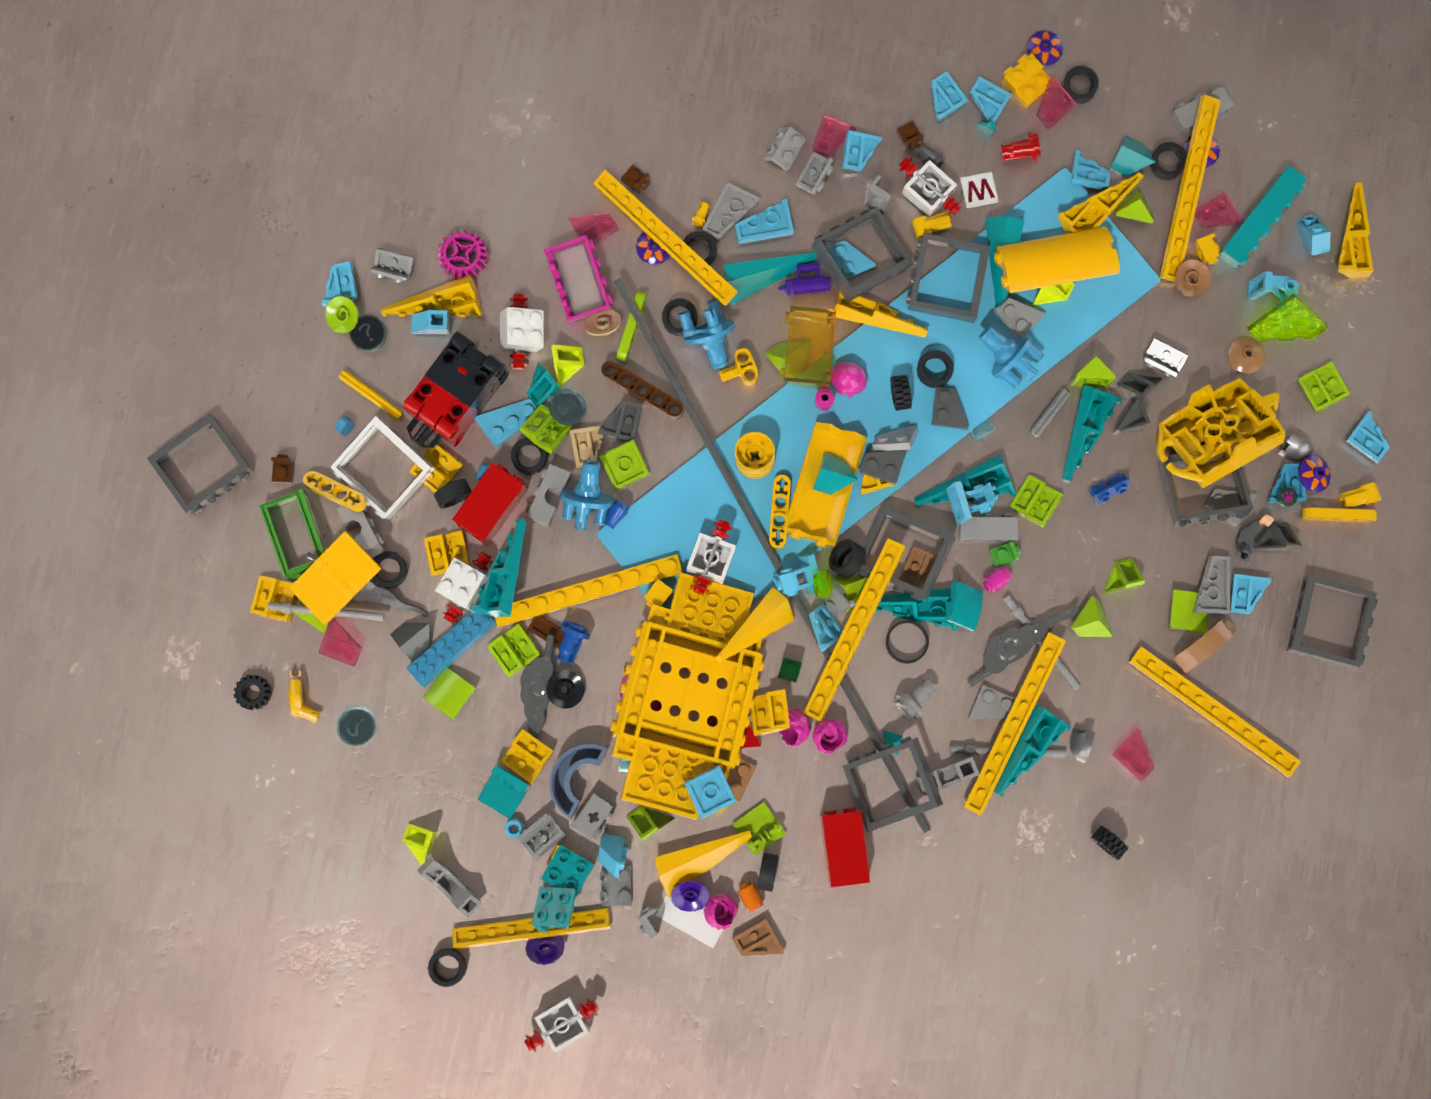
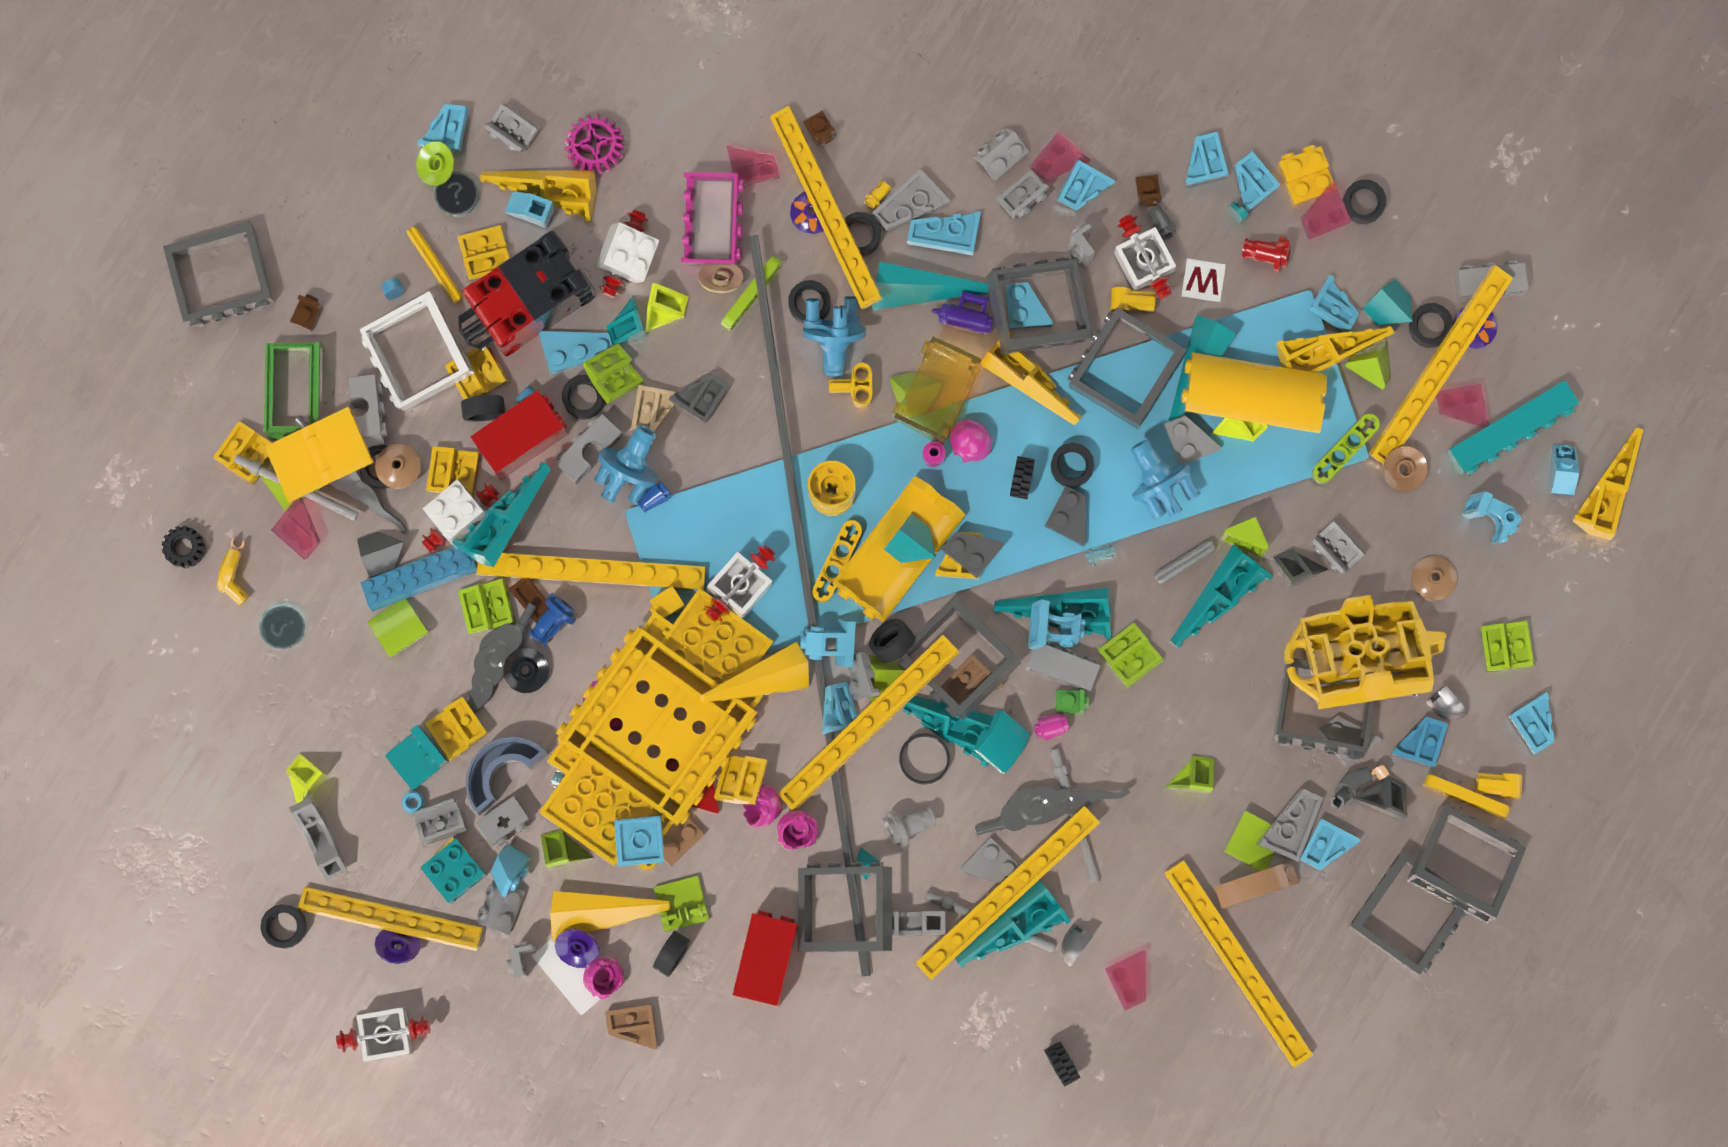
camera: 25 degrees right, 0 degrees up
yellow beam [303,471,367,512] -> none
teal bracket [532,887,576,933] -> none
clear light blue tile [549,389,587,426] -> none
lime tile [599,439,650,490] -> none
reddish brown beam [601,361,683,420] -> none
orange brick [737,881,763,912] -> none
dark green brick [777,657,802,683] -> none
clear neon green brick [813,570,833,598] -> none
light grey wing [872,425,918,452] -> none
dark purple dish [1026,30,1063,66] -> none
lime slope [1071,596,1114,637] -> none
blue hinge [1089,473,1129,505] -> none
dark grey slope [1114,398,1151,435] -> none
yellow brick [1193,233,1220,265] -> none
clear neon green plate [1247,293,1329,342] -> none
clear green tile [1277,487,1298,507] -> none
dark purple dish [1298,455,1331,493] -> none
none -> medium nougat dish [375,444,421,489]
none -> yellow slope [457,225,510,280]
none -> lime beam [1312,414,1380,484]
none -> dark grey window [1407,805,1526,924]

